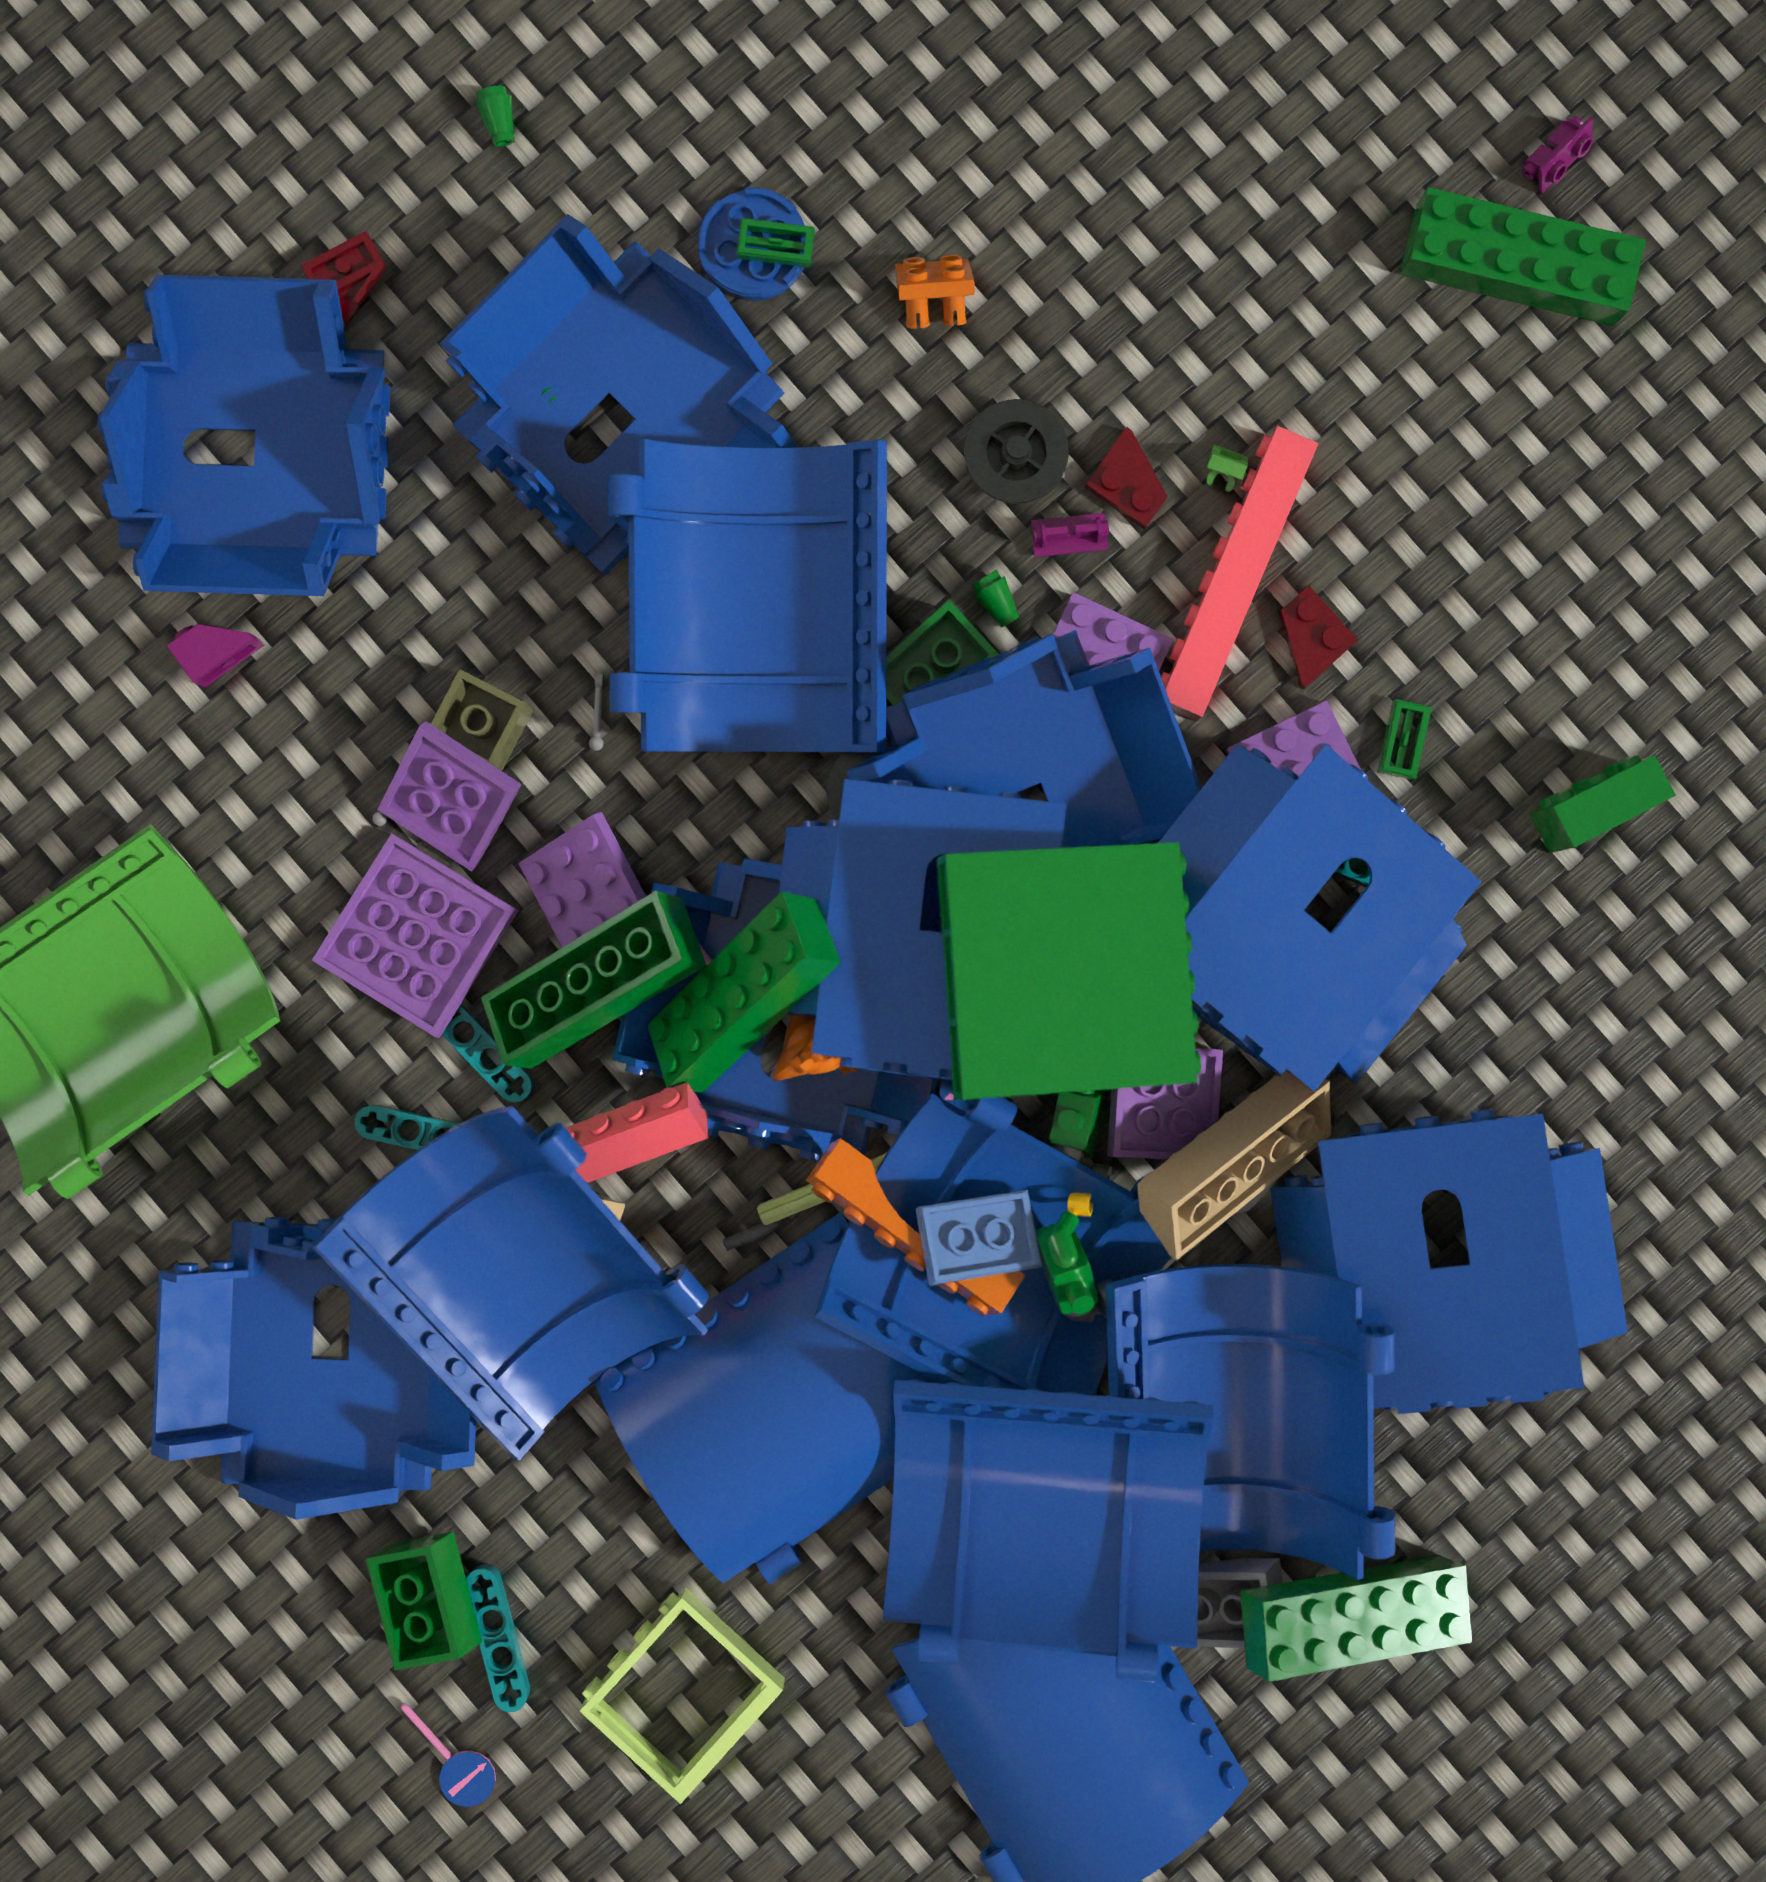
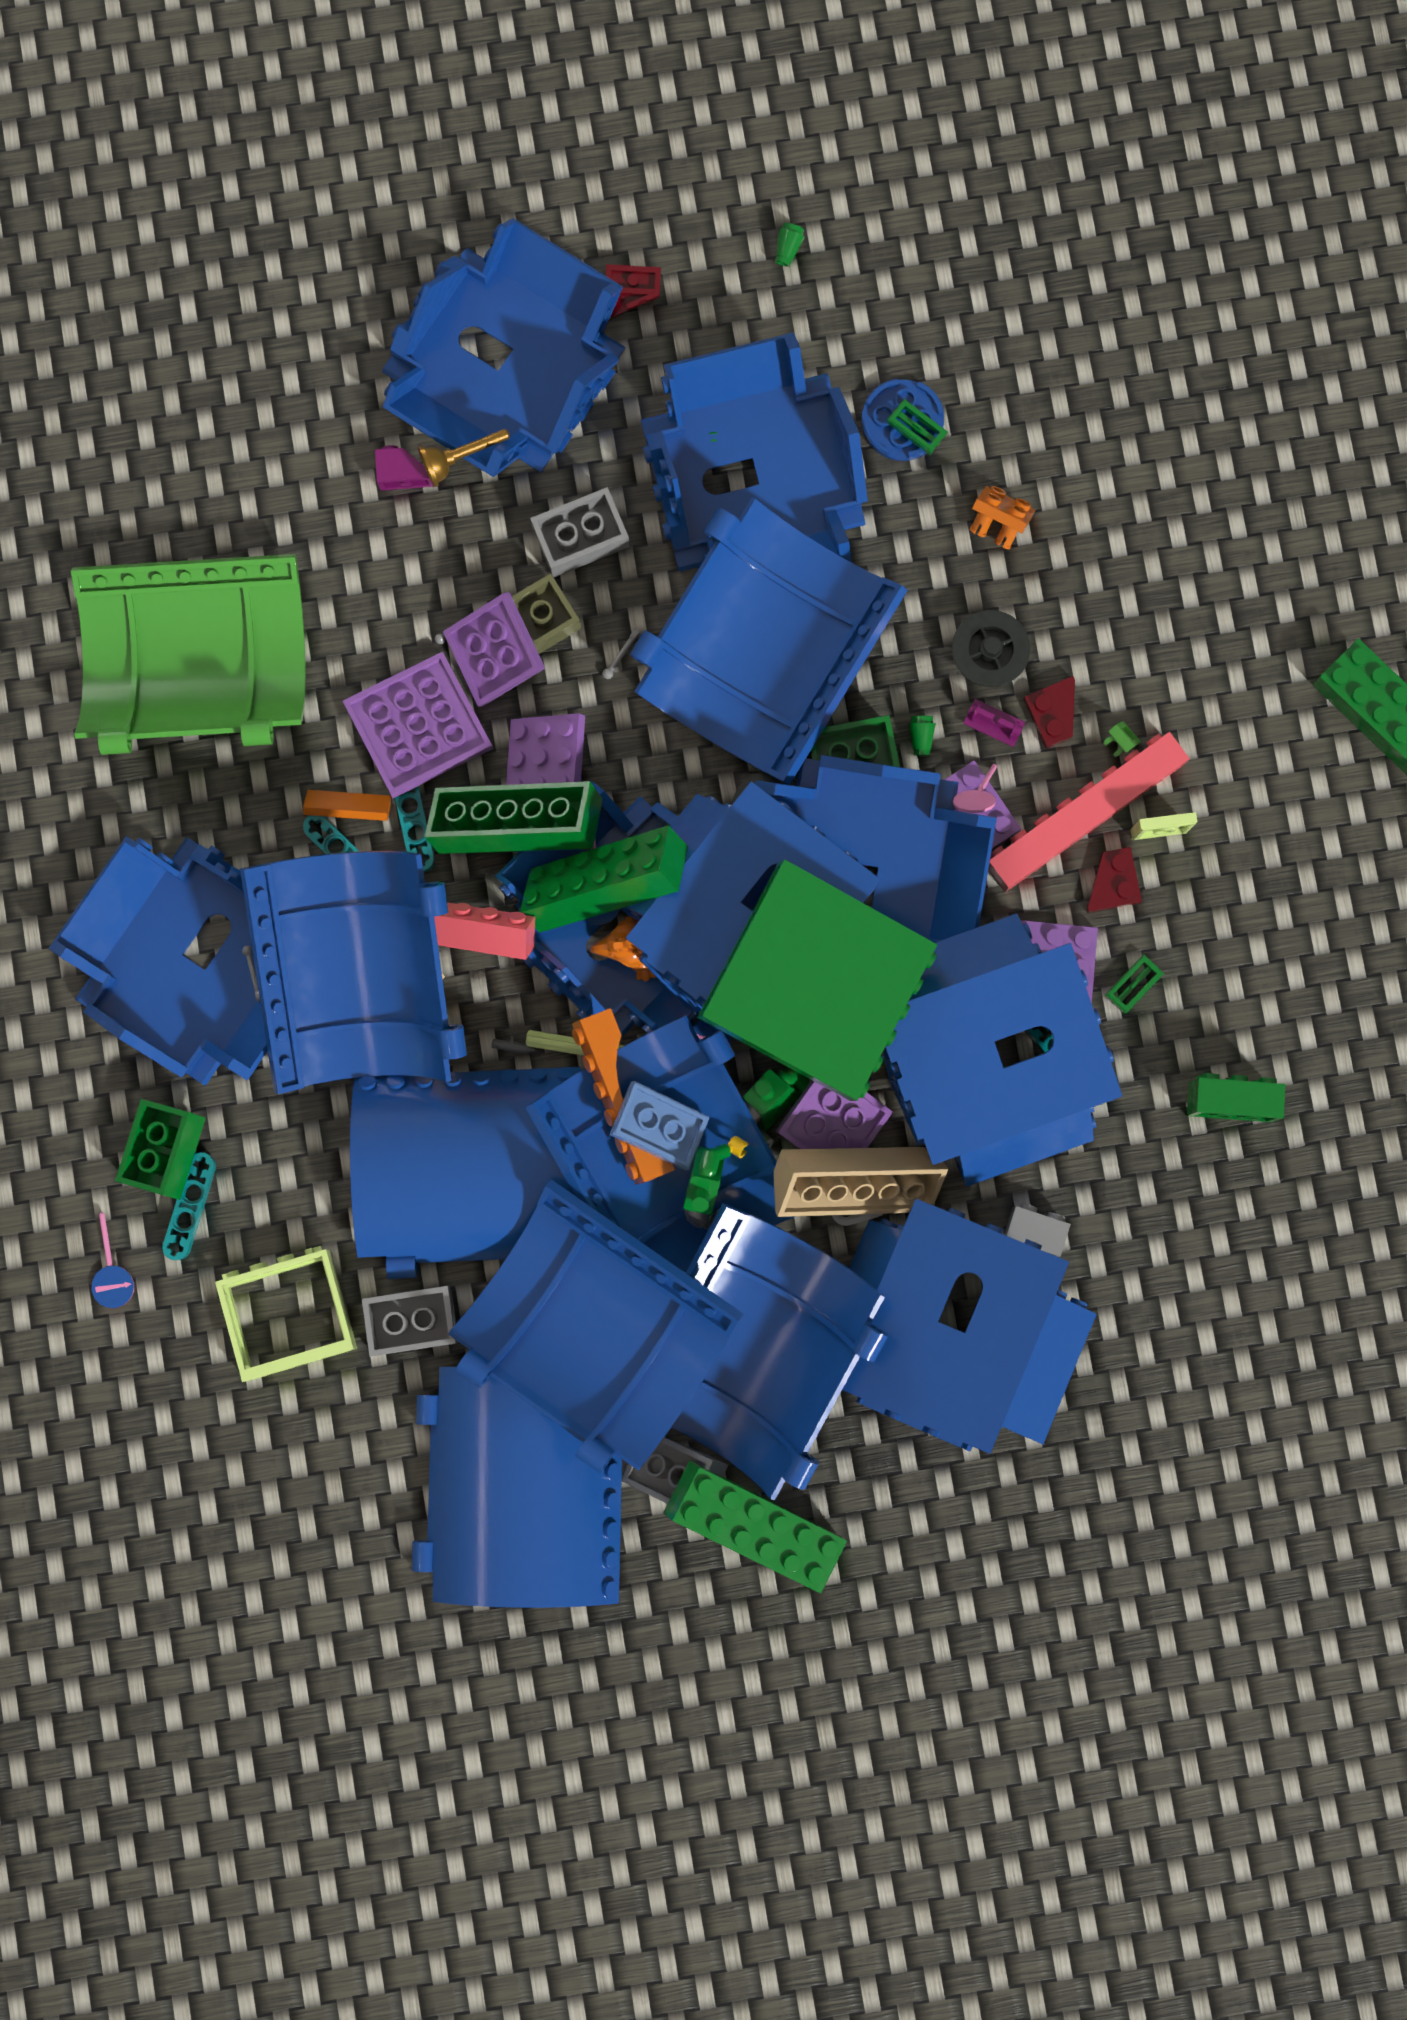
camera: 30 degrees right, 5 degrees down
none -> orange tile [303,790,391,821]
none -> light grey brick [362,1286,459,1357]
none -> pearl gold piece [417,429,510,487]
none -> light grey brick [530,487,630,578]
none -> bright pink piece [953,764,997,813]
none -> light grey brick [1004,1203,1071,1257]
none -> yellowish green tile [1130,812,1197,840]

